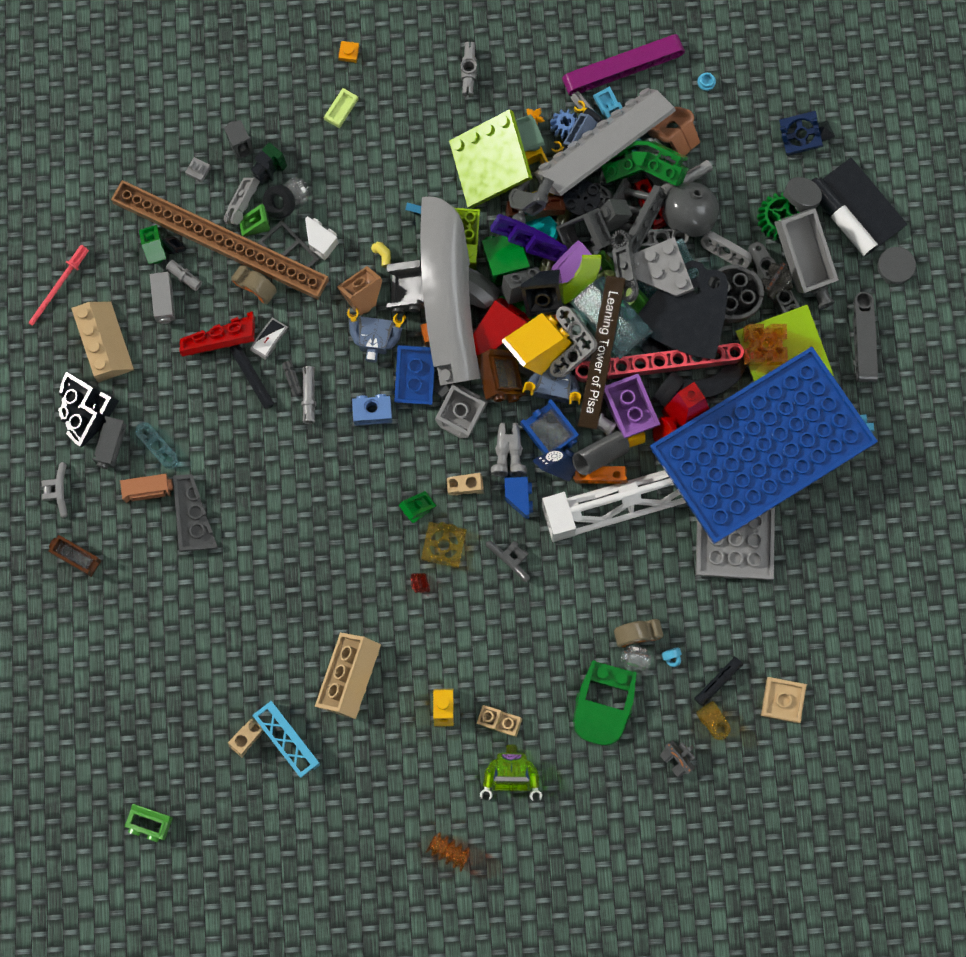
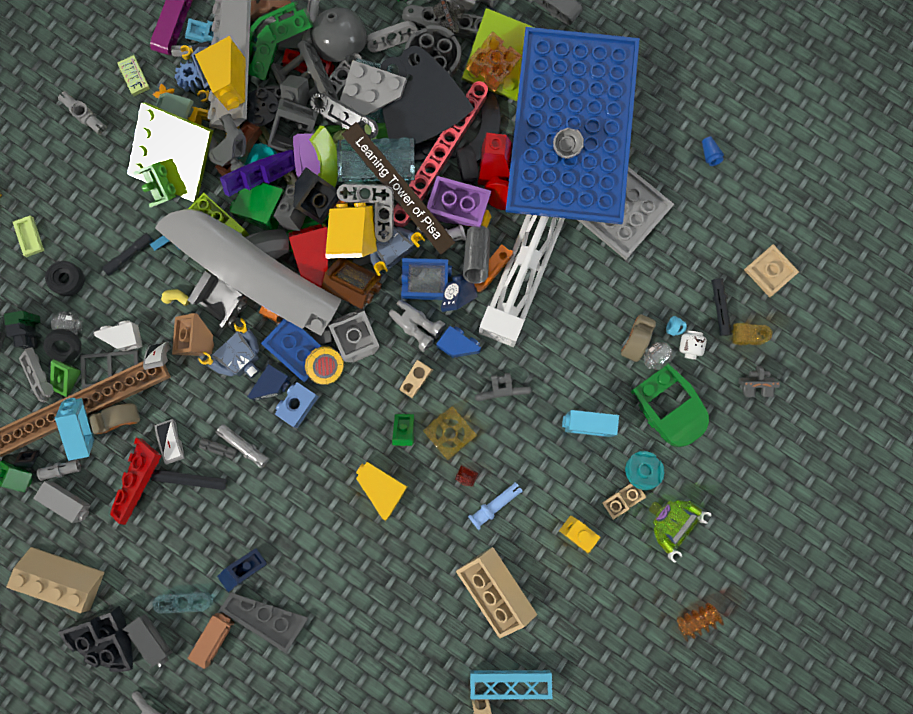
camera: 50 degrees left, 5 degrees up
none -> black tyre [45,261,85,296]
none -> medium azure window [55,398,94,461]
none -> black piece [102,232,154,276]
none -> yellowish green tile [117,55,150,96]
none -> bright green window [133,162,176,207]
none -> slope [143,342,170,370]
none -> yellow slope [195,36,246,111]
none -> dark blue slope [217,548,267,592]
none -> dark blue slope [247,364,291,401]
none -> tile [305,346,344,385]
none -> yellow slope [356,462,408,521]
none -> light blue pin [468,482,523,530]
none -> light grey hair [553,128,584,159]
none -> medium azure window [562,410,619,437]
none -> teal tile [625,451,665,490]
none -> white head [679,331,707,360]
none -> blue cone [702,137,724,166]

